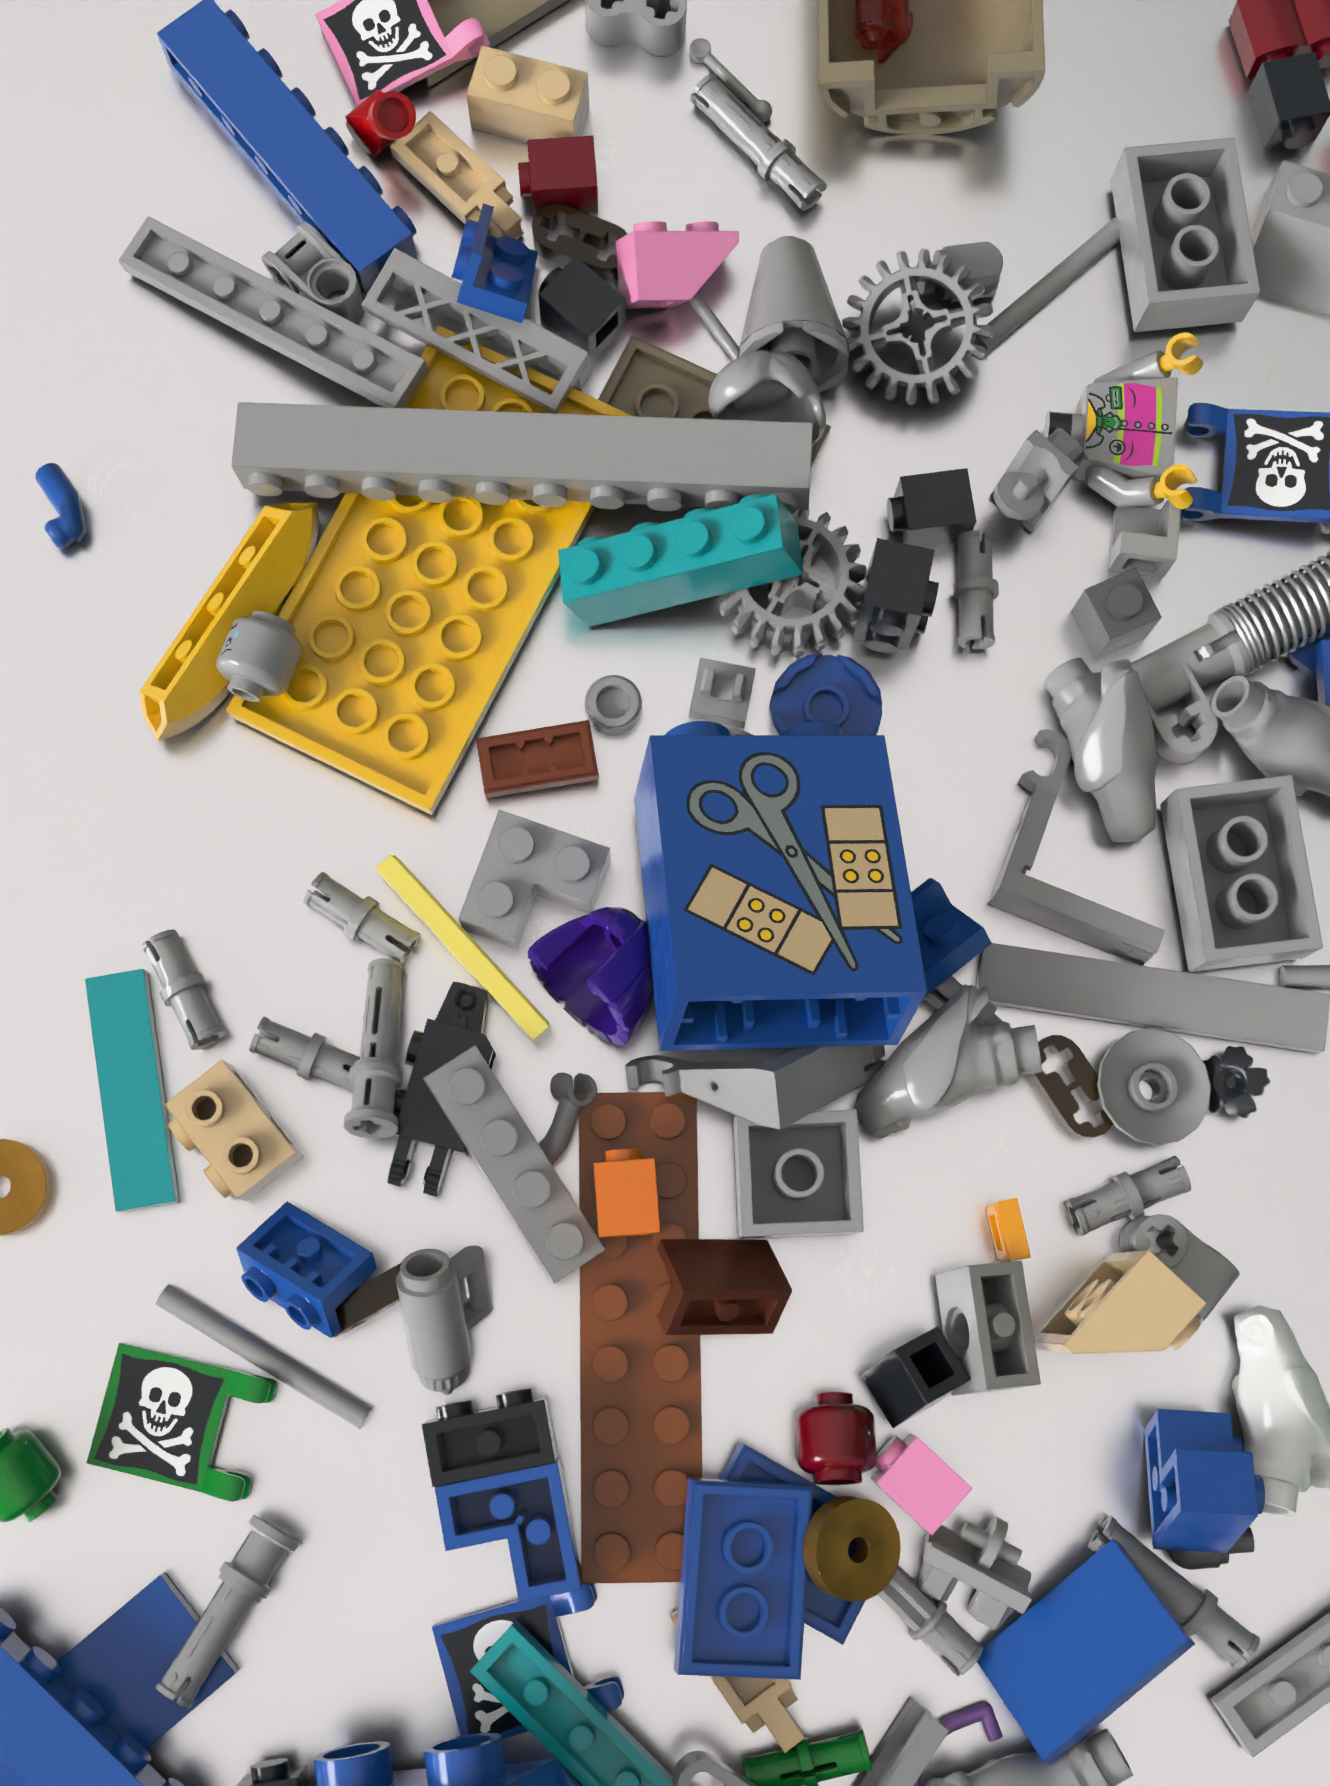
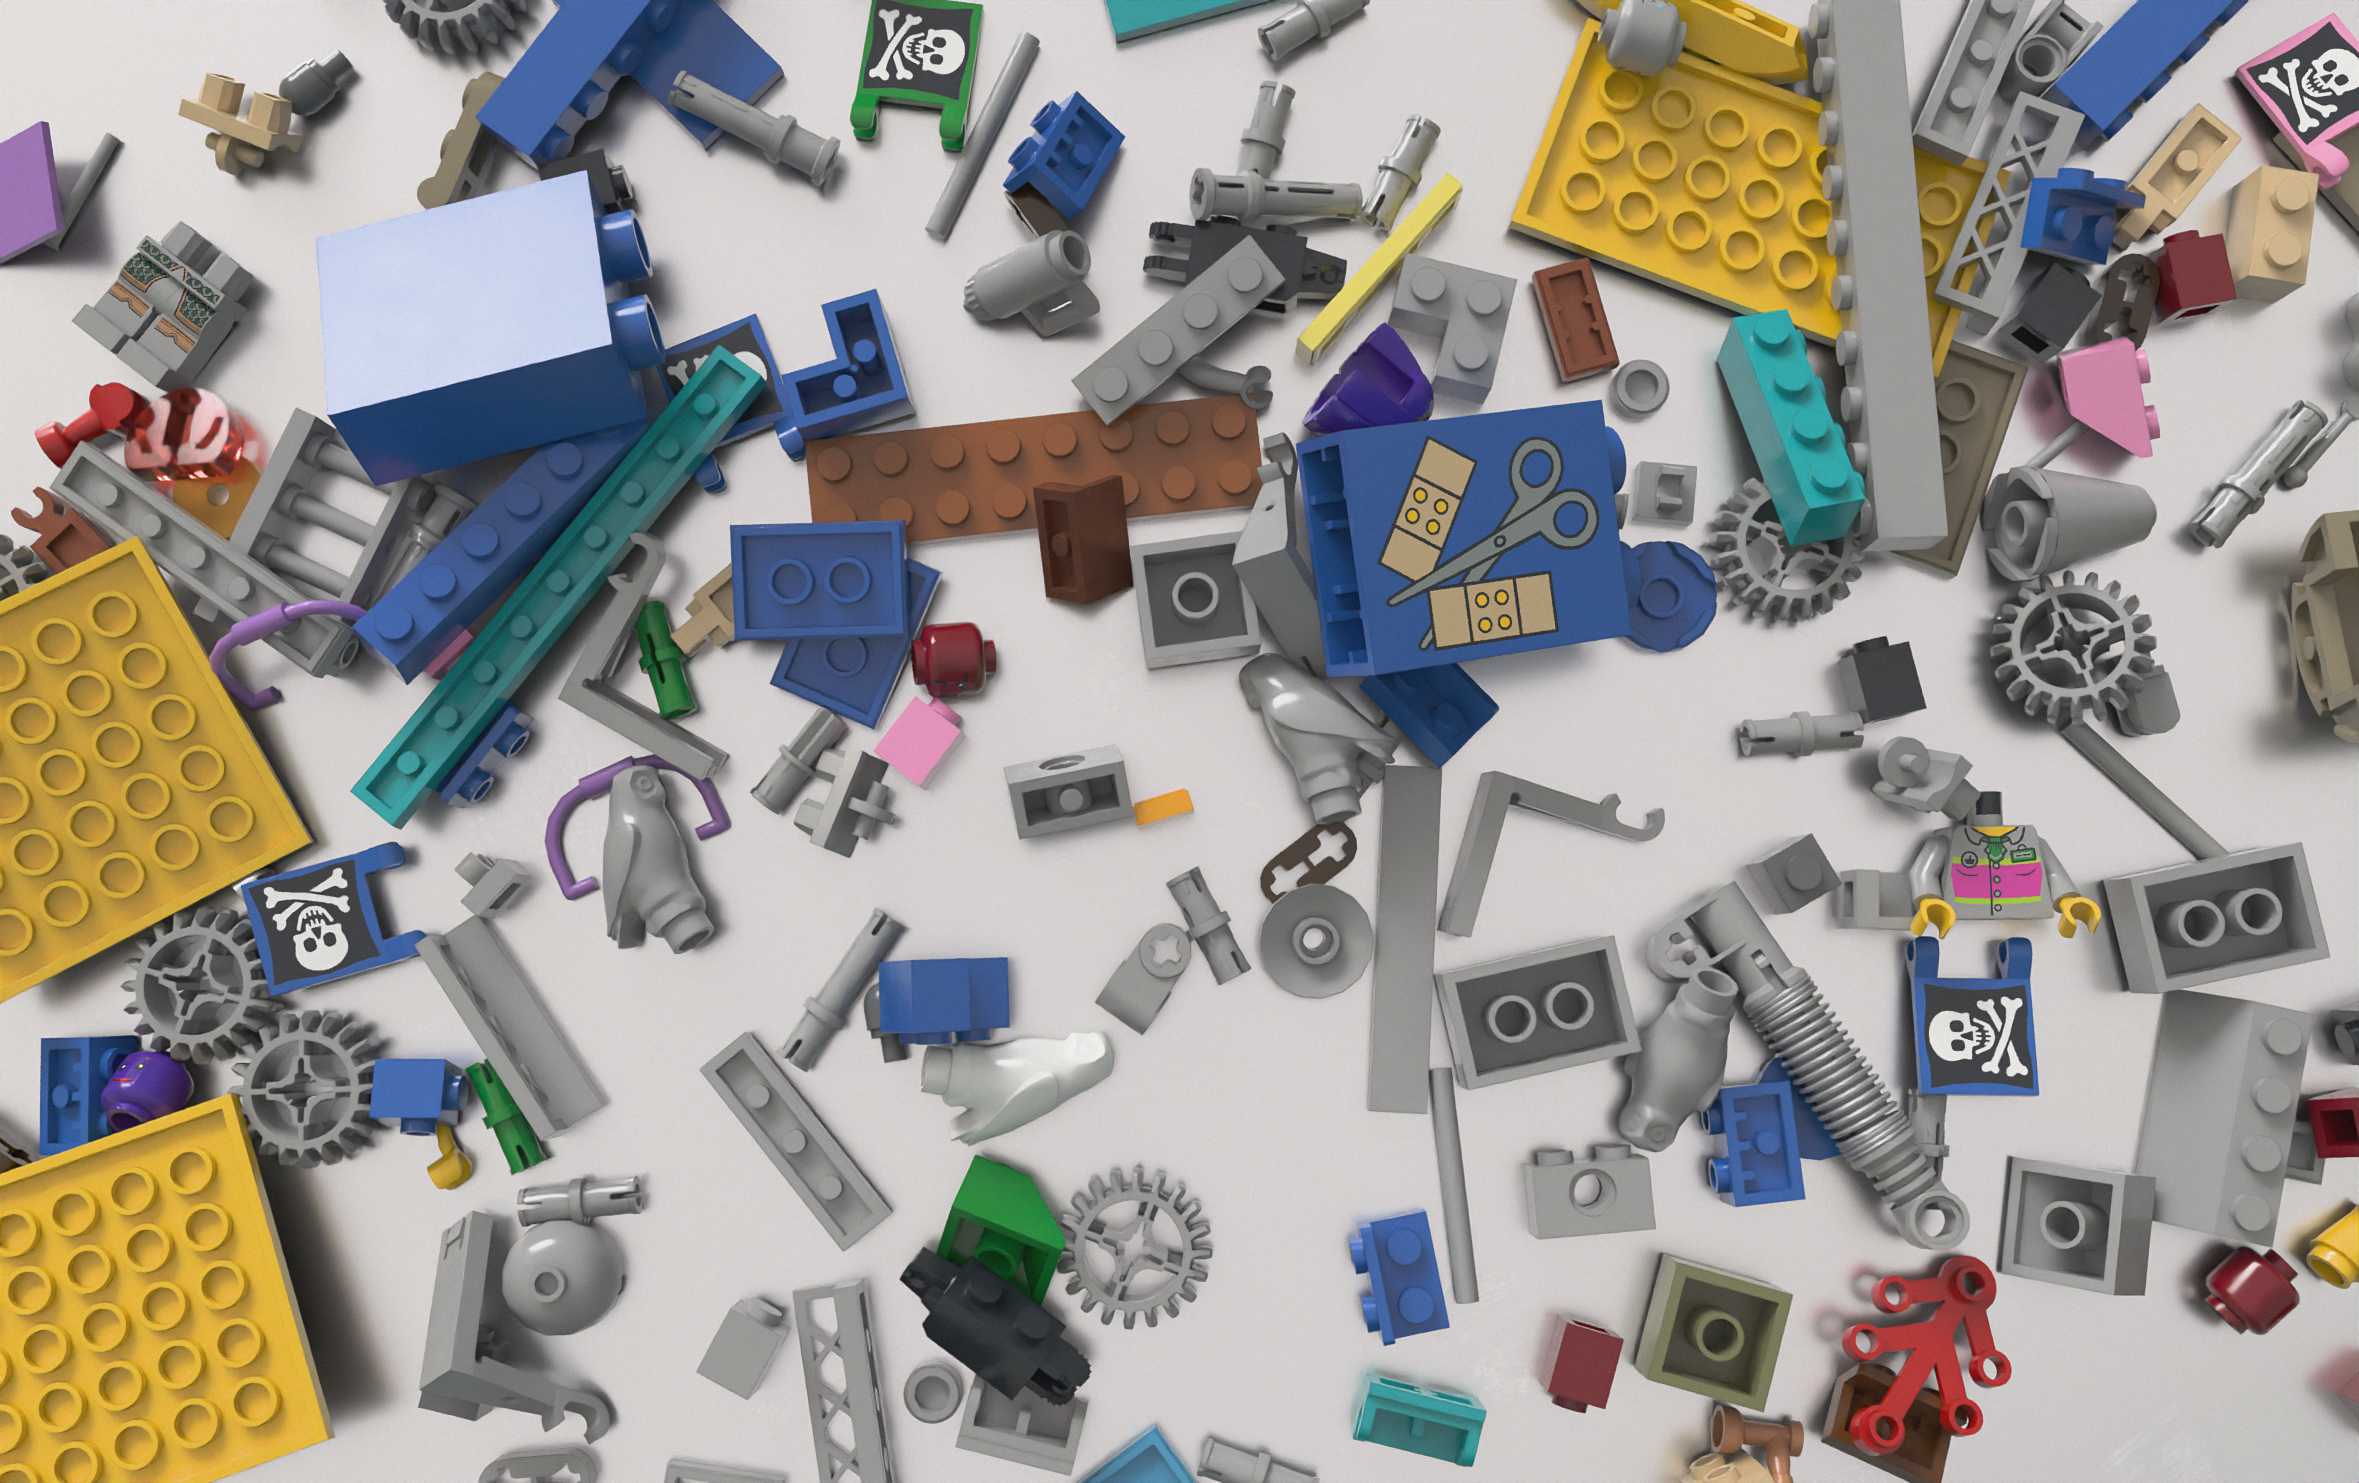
camera: 90 degrees right, 5 degrees up
tan brick [164,1059,304,1201] -> none
red leg [345,90,416,157] -> none
black brick [422,1388,558,1487] -> none
orange brick [593,1148,660,1239] -> none
light grey piece [708,350,826,446] -> none
pearl gold piece [803,1496,901,1602] -> none
black brick [852,538,939,653] -> none
black brick [861,1326,971,1428] -> none
blue tile [977,1539,1195,1764] -> none
tan slope [1034,1250,1207,1354] -> none
light grey animal [1044,658,1158,842] -> none
black plant [1203,1046,1271,1118] -> none

